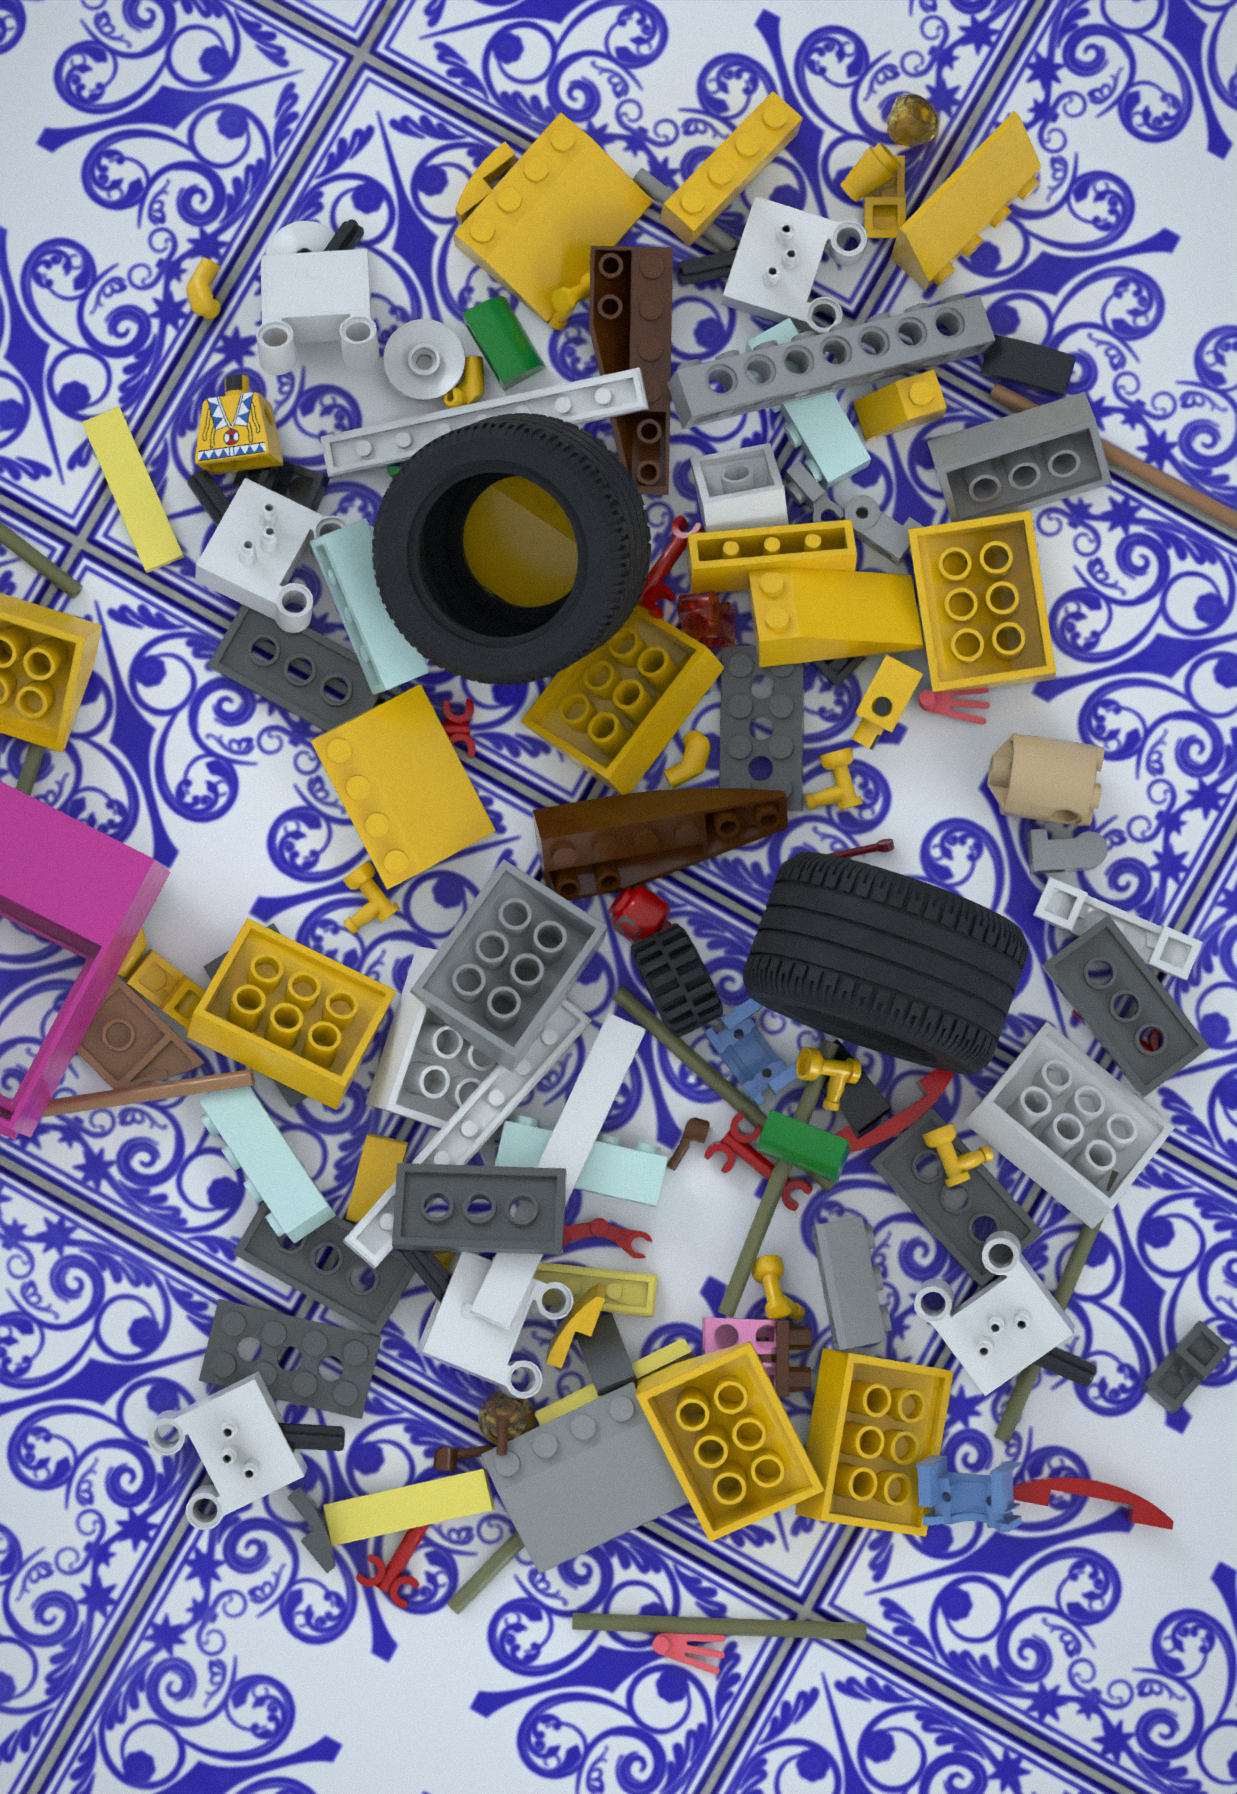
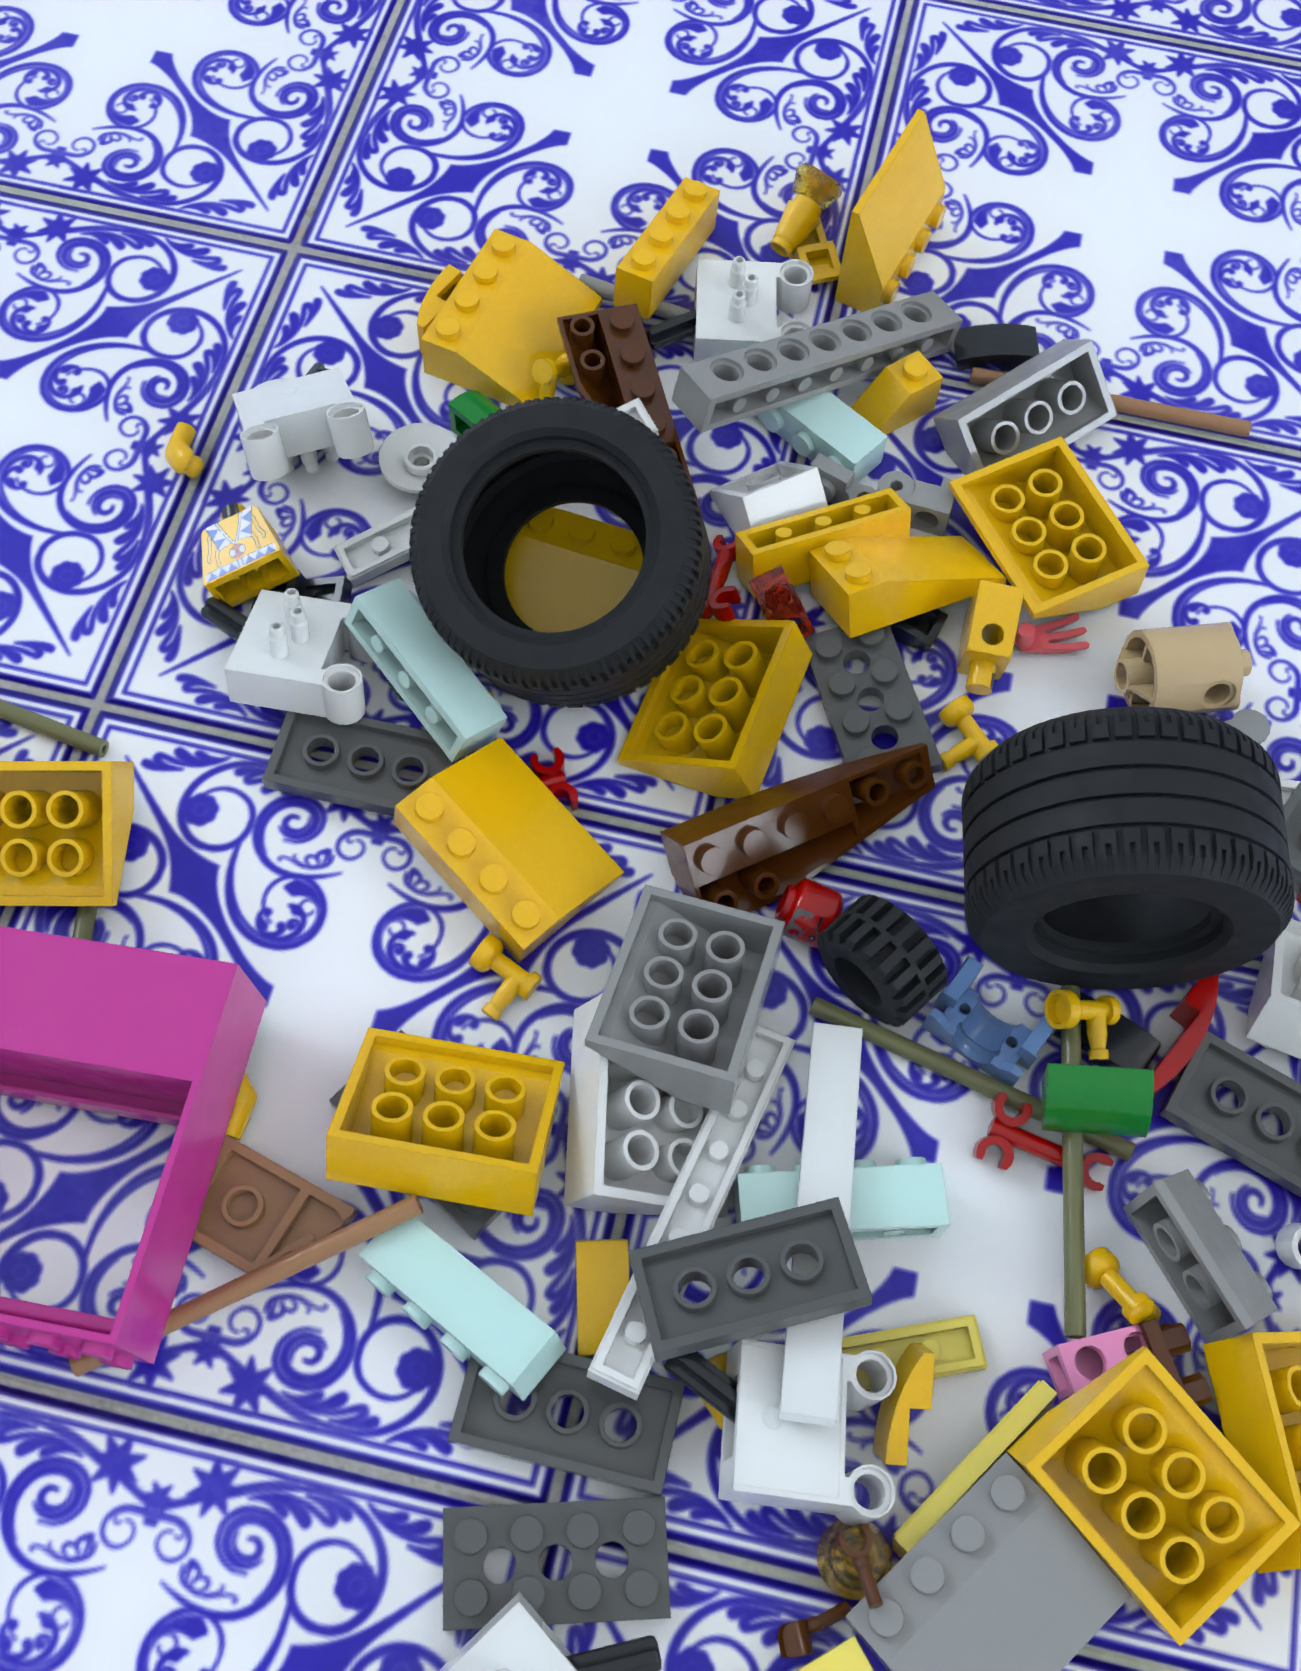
camera: 15 degrees left, 20 degrees down
light yellow tile [82,406,184,573] -> none
yellow slope [124,949,205,1030] -> none
red piece [563,1218,652,1259] -> none
dark grey slope [575,1312,638,1396] -> none
yellow arm [663,730,711,789] -> none
reddish brown hand [666,1117,710,1171] -> none
yellow piece [922,1123,994,1188] -> none

